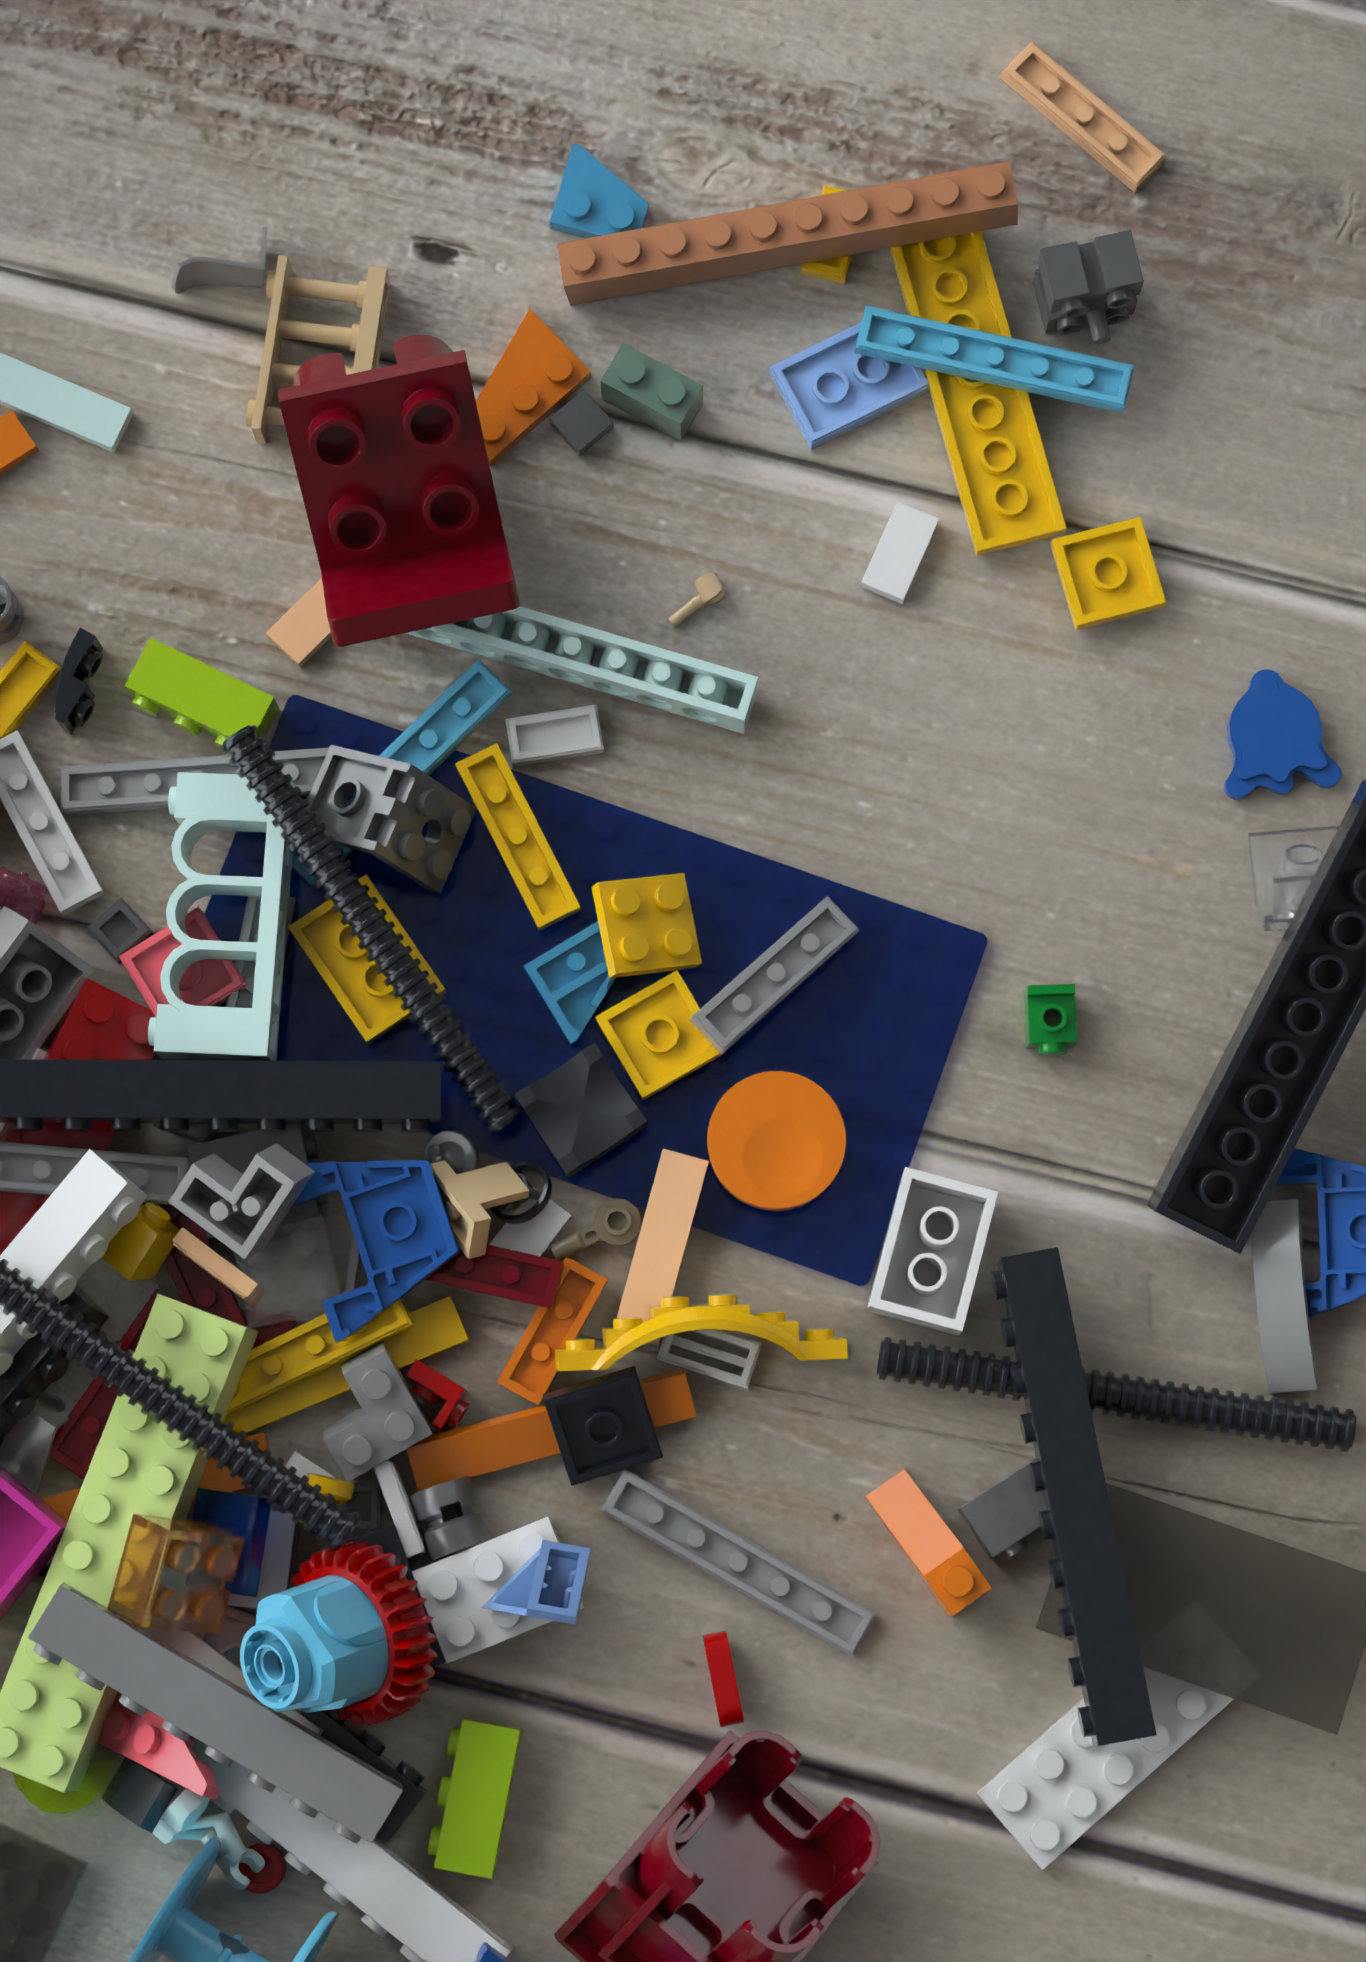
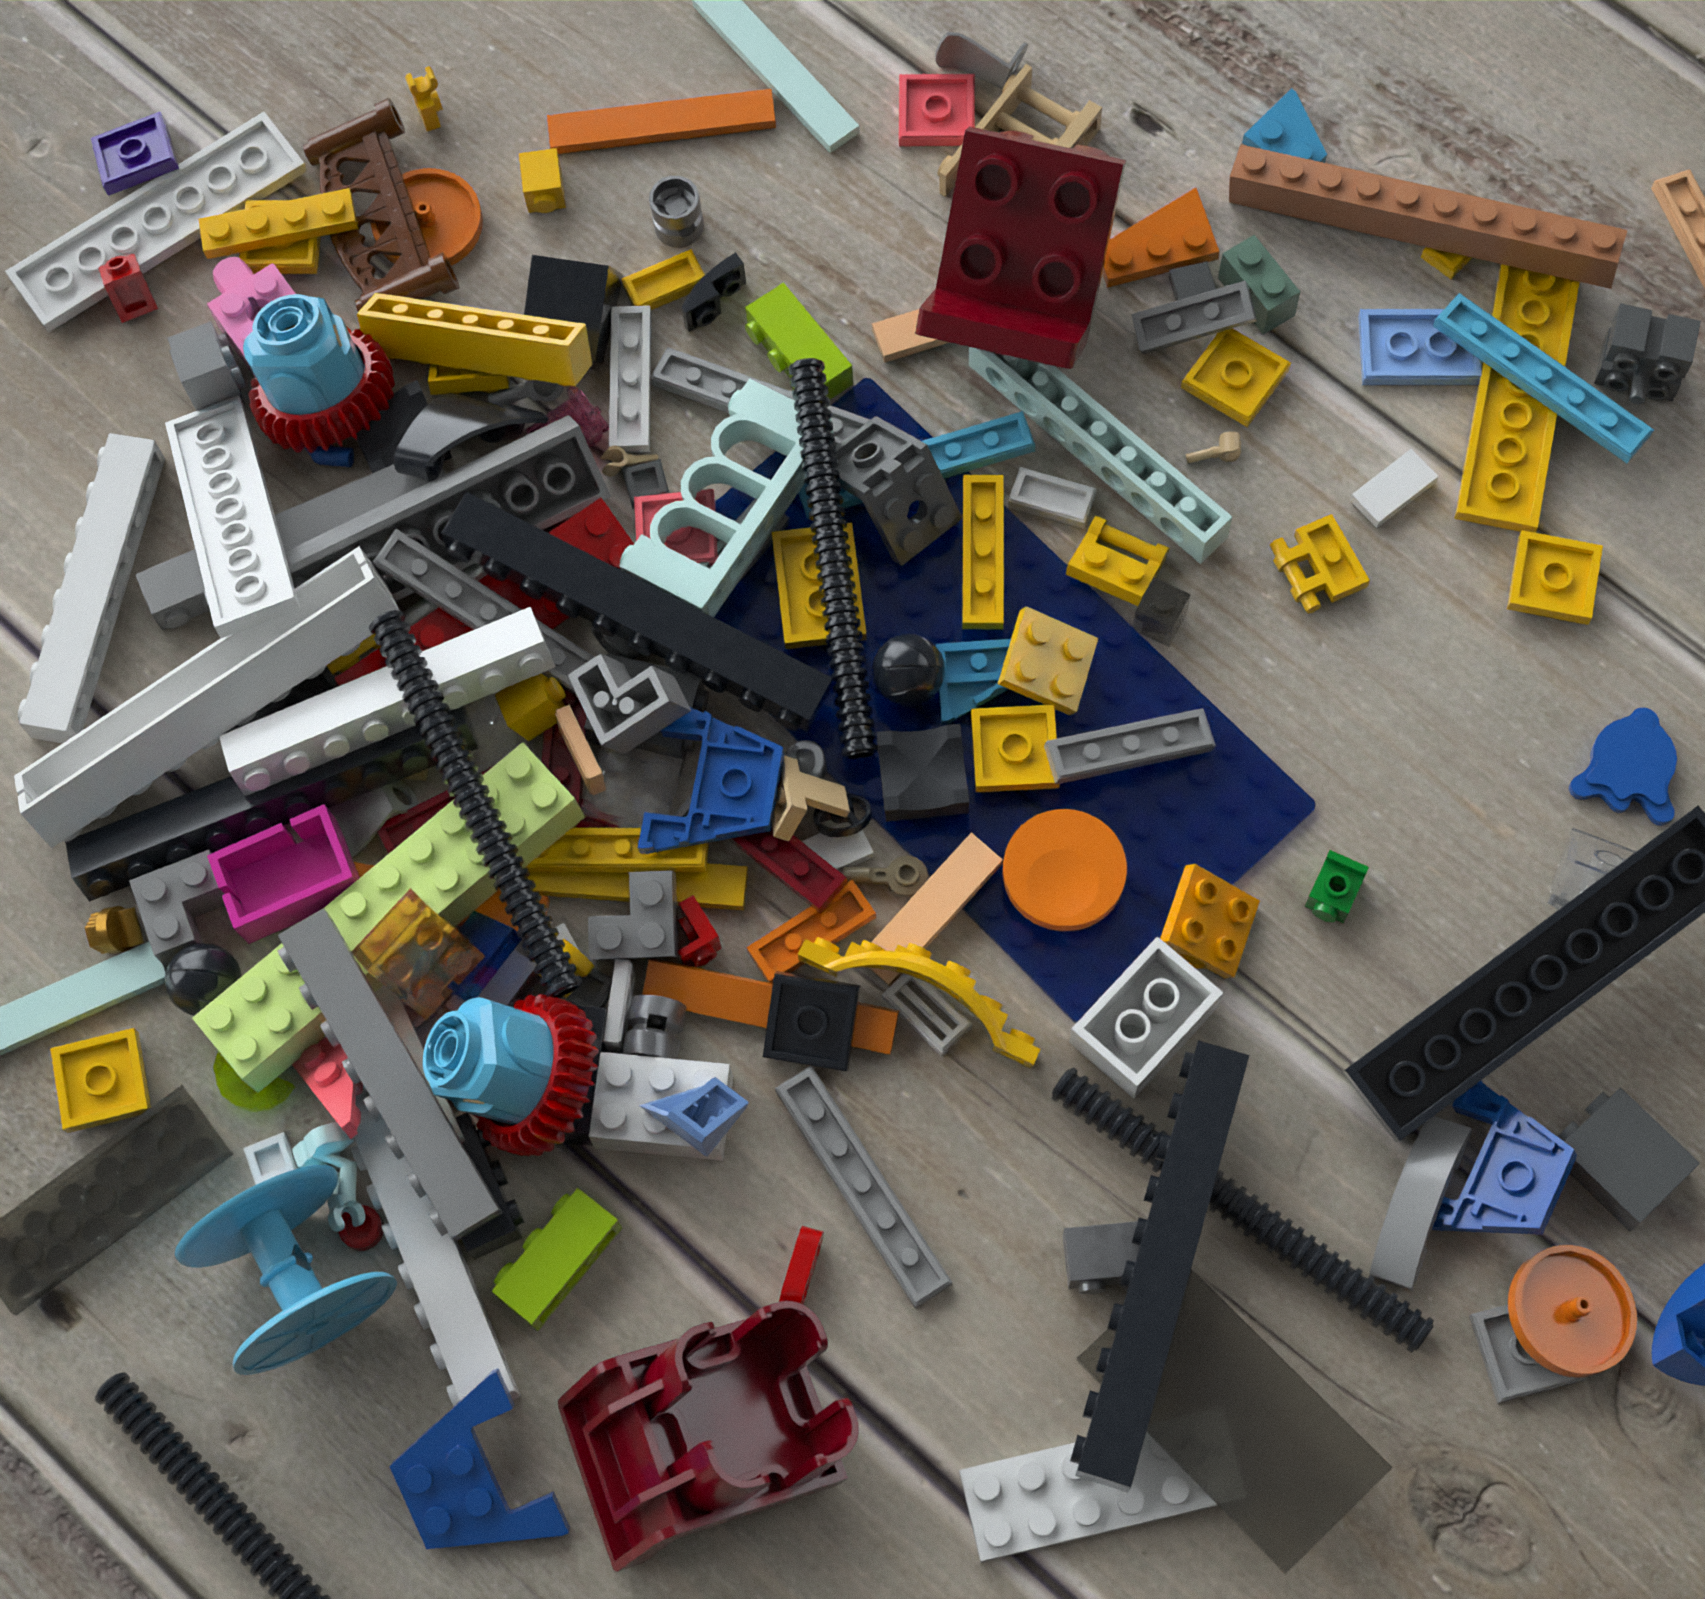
camera: 30 degrees right, 10 degrees down
black slope [101,1757,177,1833] -> none
orange slope [865,1469,992,1617] -> none
none -> white tile [243,1132,299,1185]
none -> tan hand [600,445,658,477]
none -> black piece [872,633,945,707]
none -> coral tile [899,74,975,146]
none -> yellow plate [1065,516,1170,607]
none -> light grey plate [1131,281,1257,354]
none -> clear smoke brick [1133,577,1191,647]
none -> light orange plate [1160,864,1260,979]
none -> yellow plate [1181,328,1291,428]
none -> yellow plate [1269,514,1370,614]

